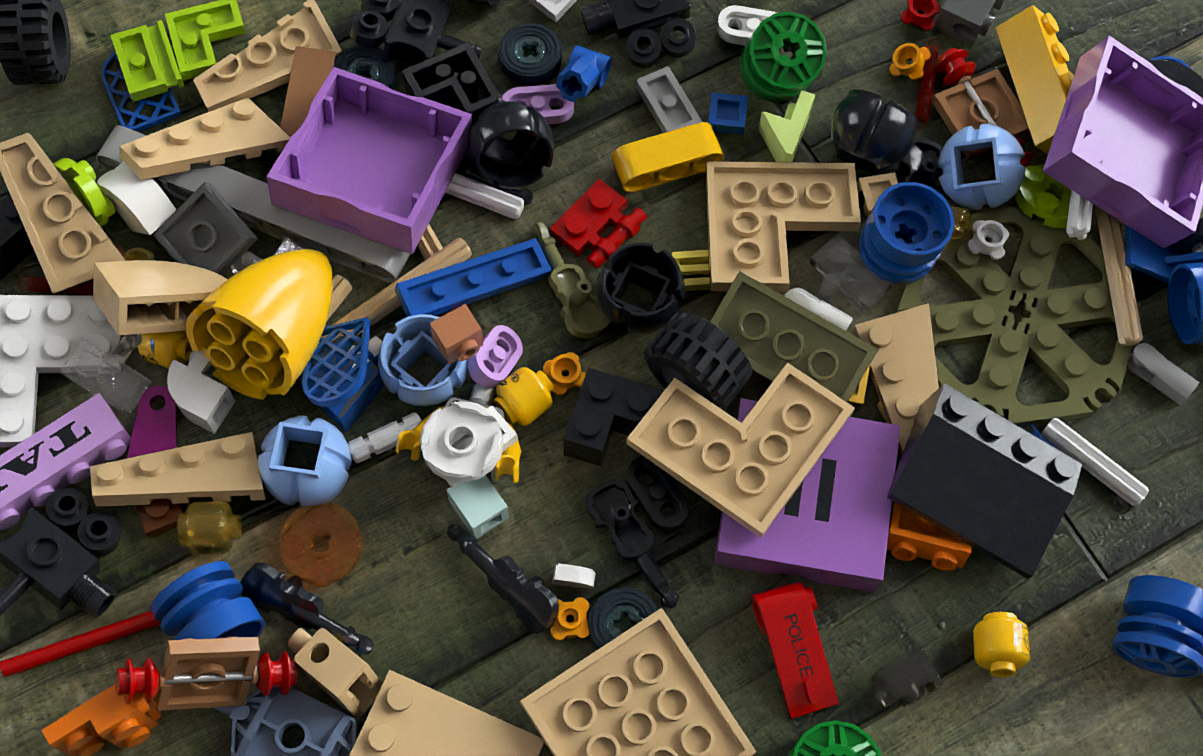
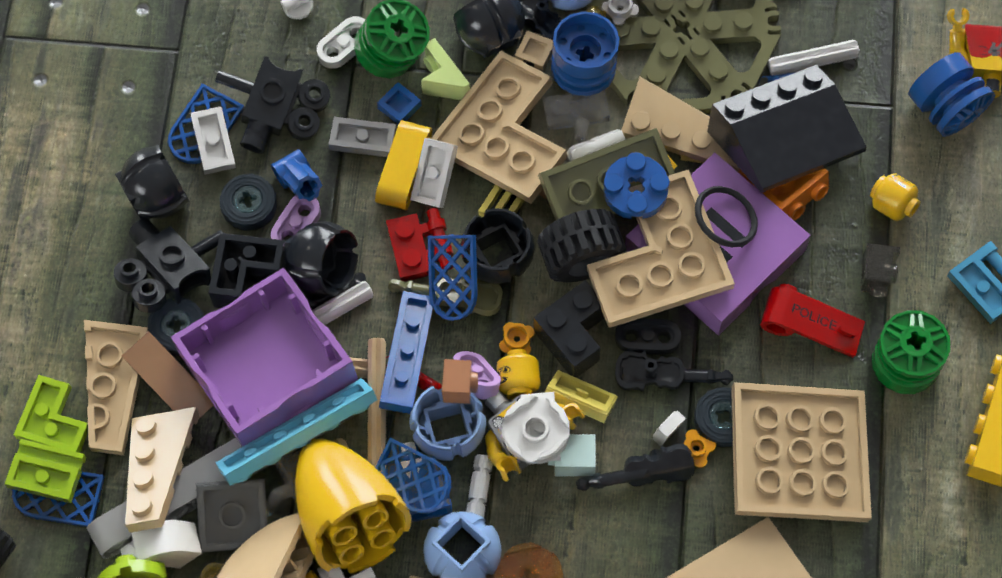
camera: 50 degrees left, 0 degrees up
none -> medium azure plate [215,378,378,486]
none -> white plate [410,138,458,208]
none -> blue window [428,234,478,321]
none -> light yellow tile [545,370,618,423]
none -> blue plate [603,152,670,219]
none -> black tyre [695,186,758,248]

